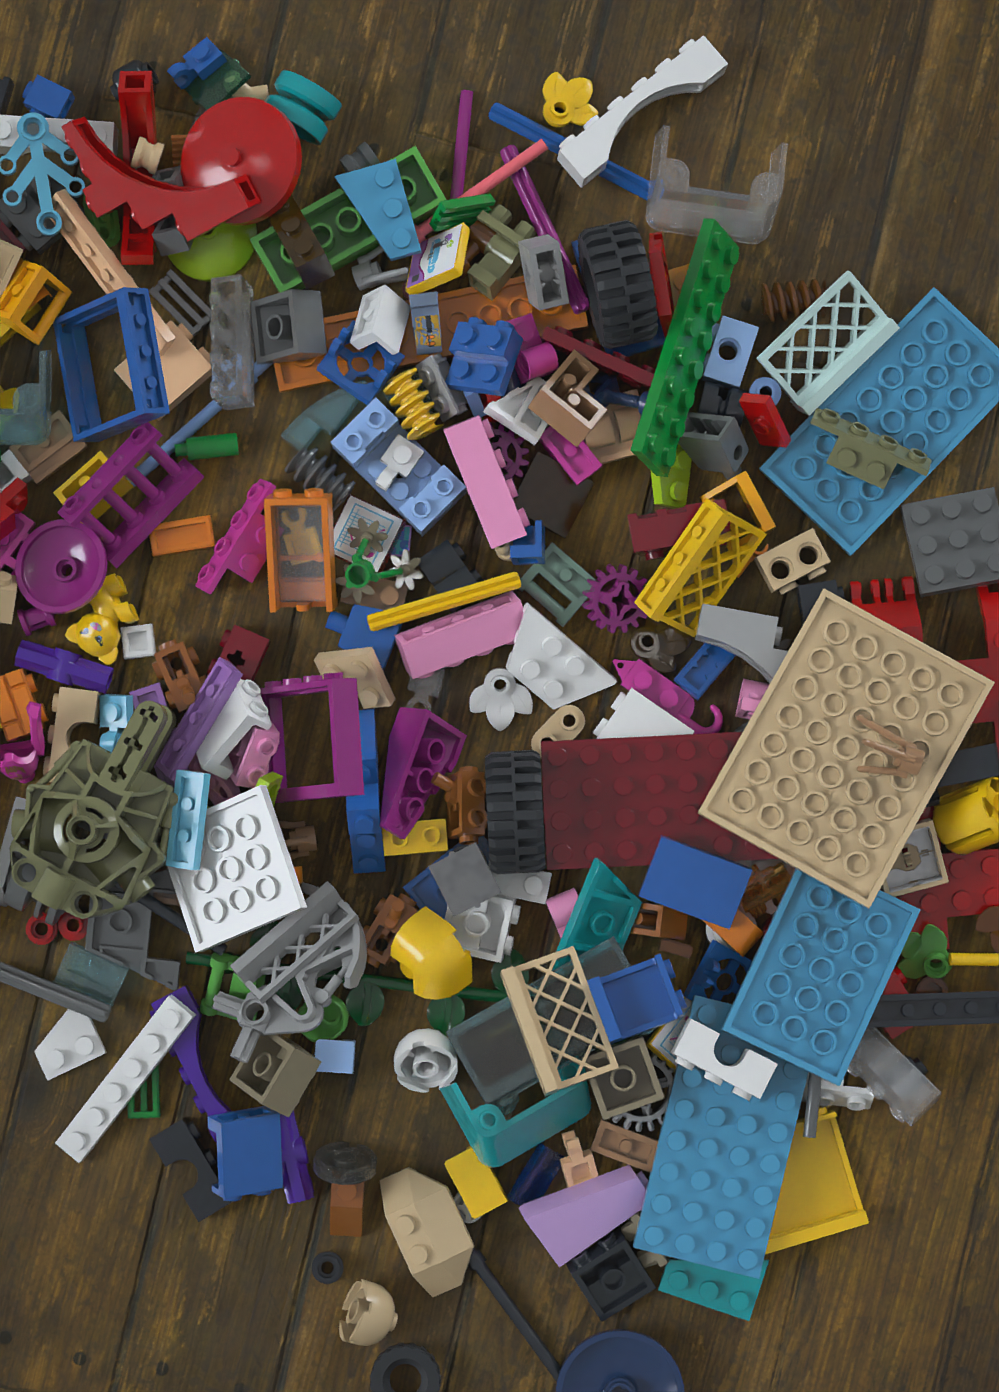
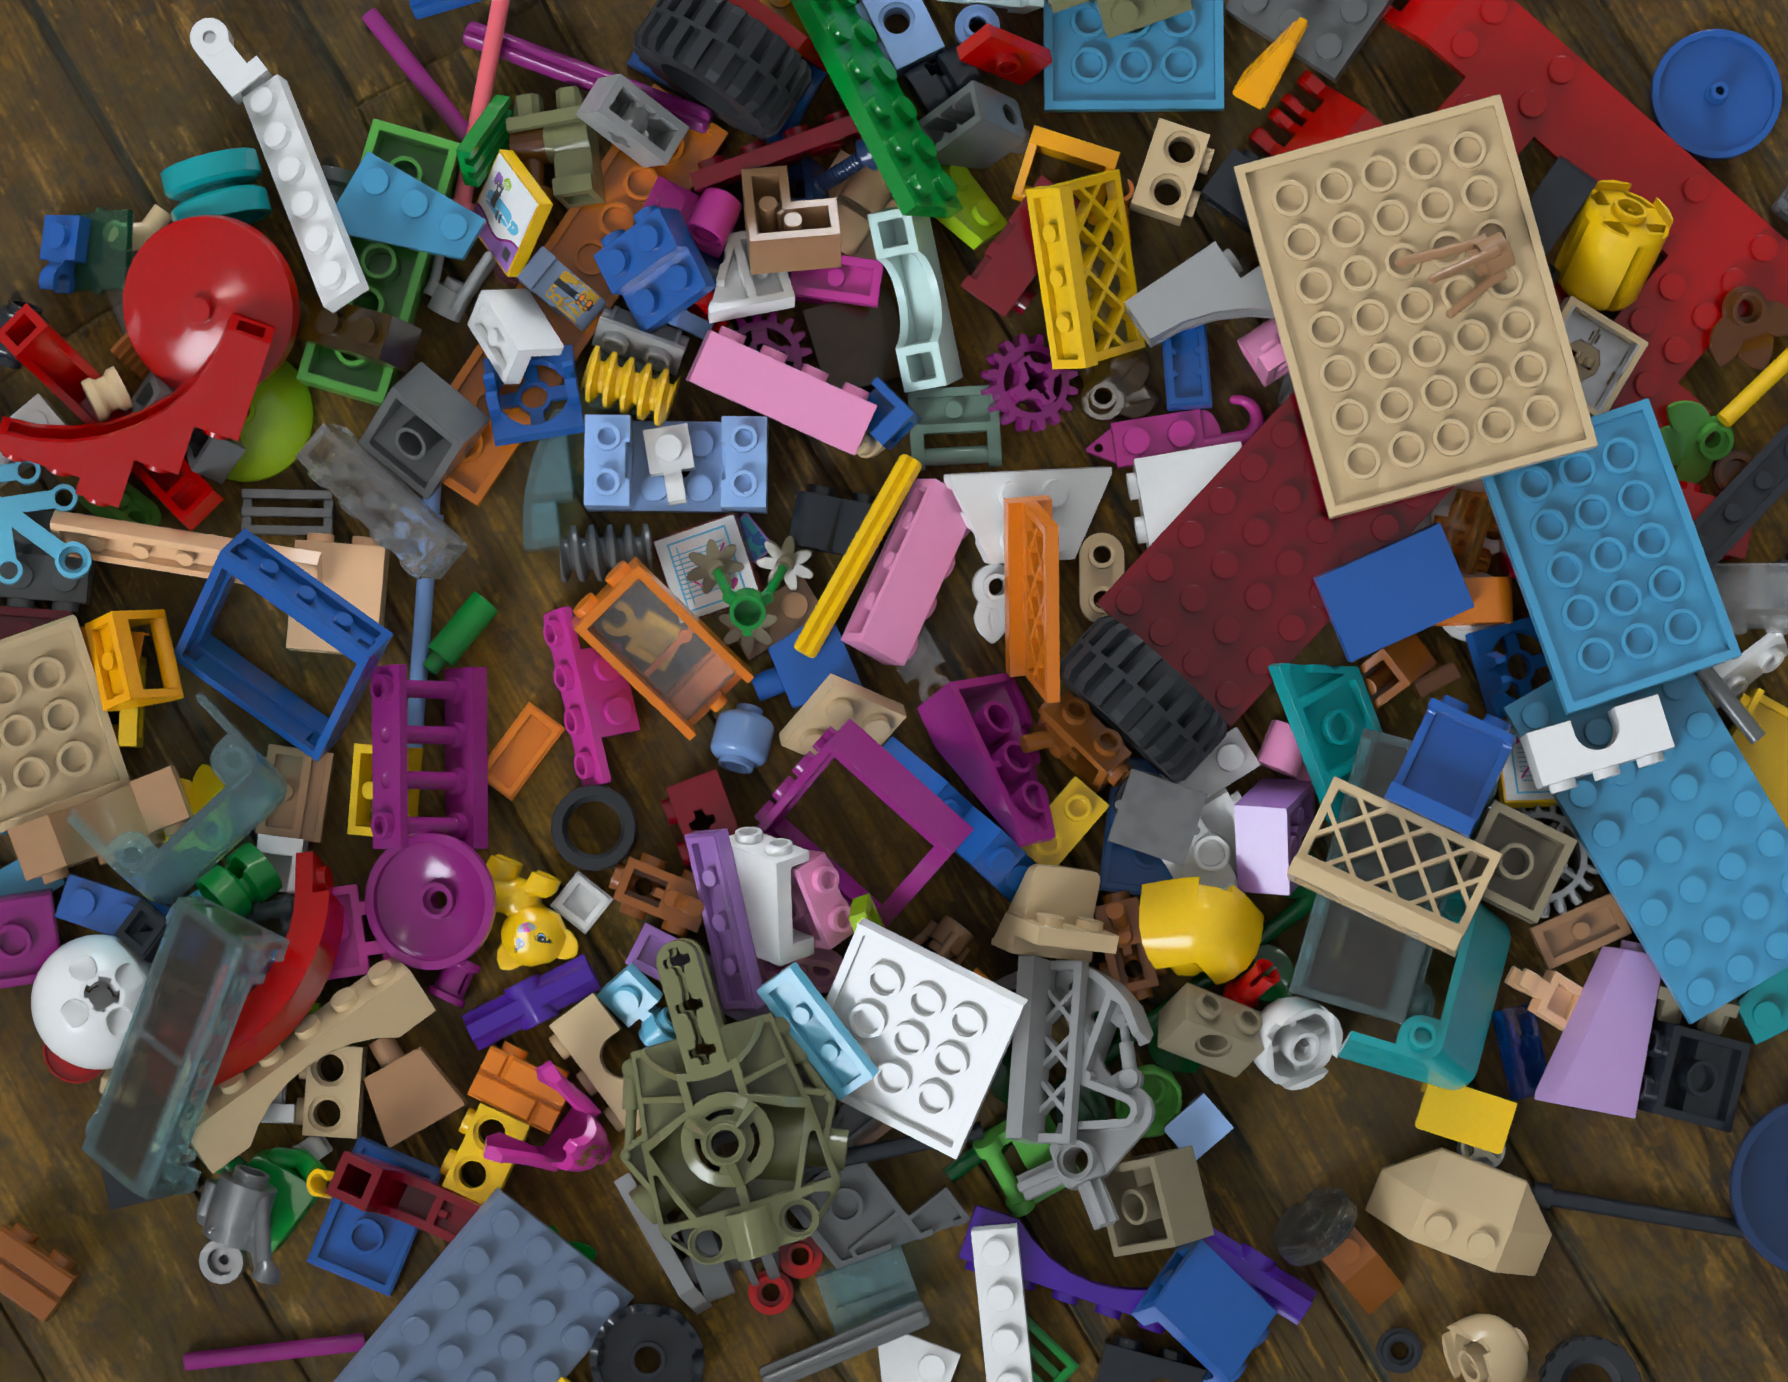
camera: 45 degrees left, 0 degrees up
none -> white leg [190,18,273,105]
none -> white plate [242,74,369,313]
none -> black tyre [551,785,638,871]
none -> medium blue head [710,703,774,774]
none -> light aqua arch [867,206,963,393]
none -> tan piece [991,864,1119,962]
none -> orange fence [1003,495,1060,703]
none -> dark tan brick [1157,983,1265,1078]
none -> red pin [1222,959,1280,1009]
none -> light orange slope [1232,17,1308,110]
none -> panel [1234,778,1315,896]

